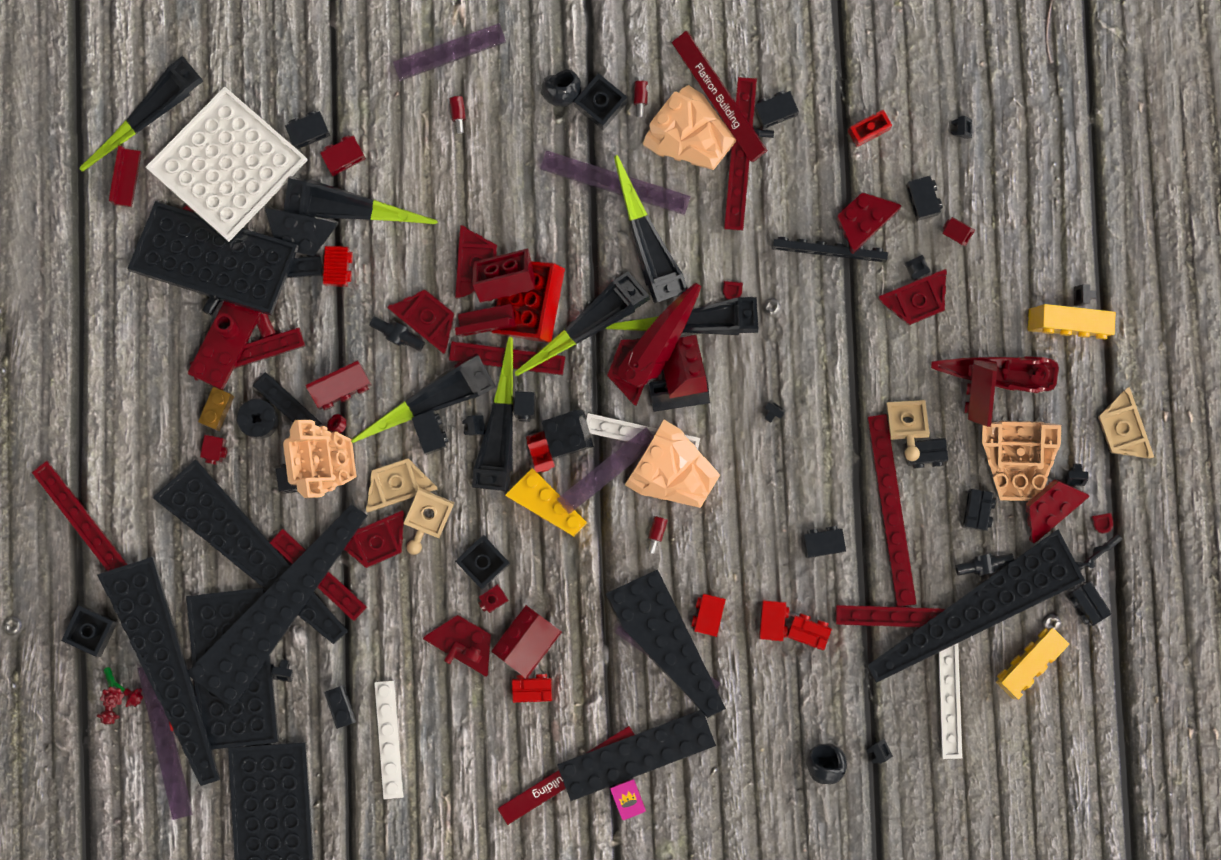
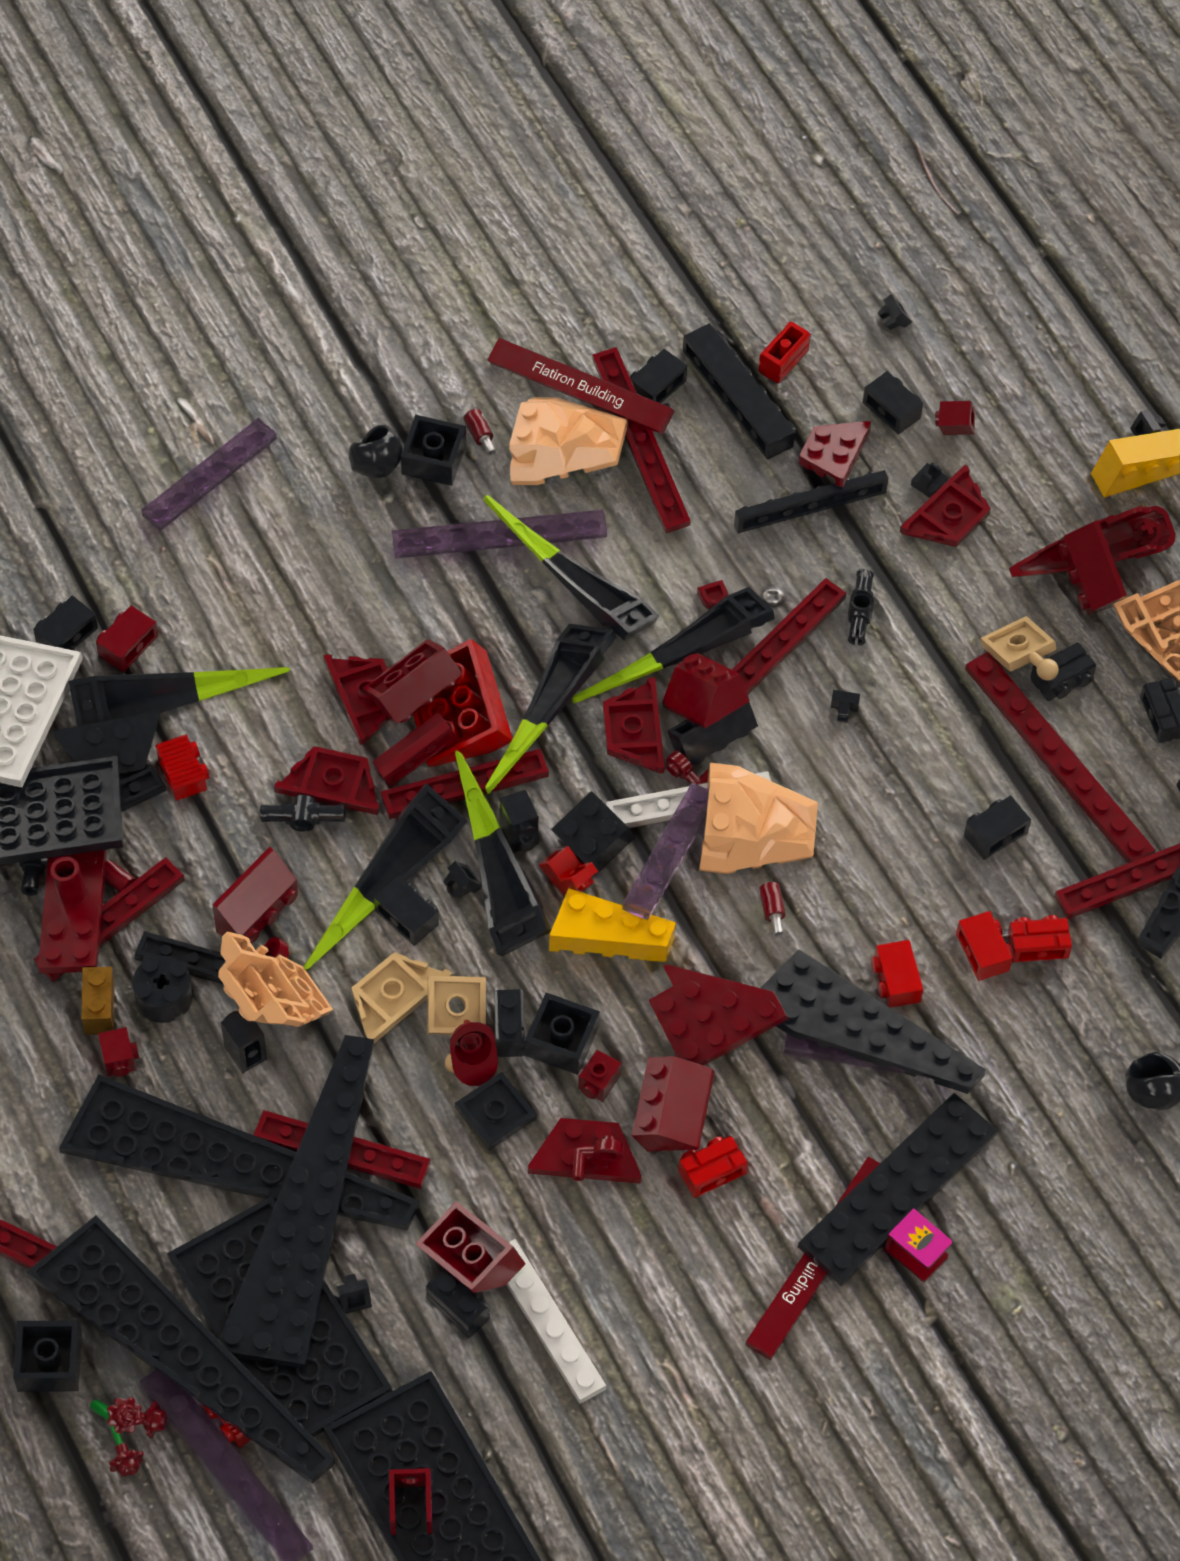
camera: 30 degrees left, 25 degrees down
dark red wing [344,510,405,568] -> none
dark red piece [449,96,466,134] -> none
dark red piece [618,283,701,387] -> none
none -> dark red piece [389,1468,432,1535]
none -> dark red slope [415,1201,526,1293]
none -> dark red piece [450,1020,498,1086]
none -> black plate [455,1072,537,1151]
none -> black brick [494,989,525,1057]
none -> dark red wing [648,964,789,1066]
none -> dark red plate [666,750,709,786]
none -> black brick [683,323,796,460]
none -> dark red plate [732,578,847,695]
none -> black pin [848,569,874,645]

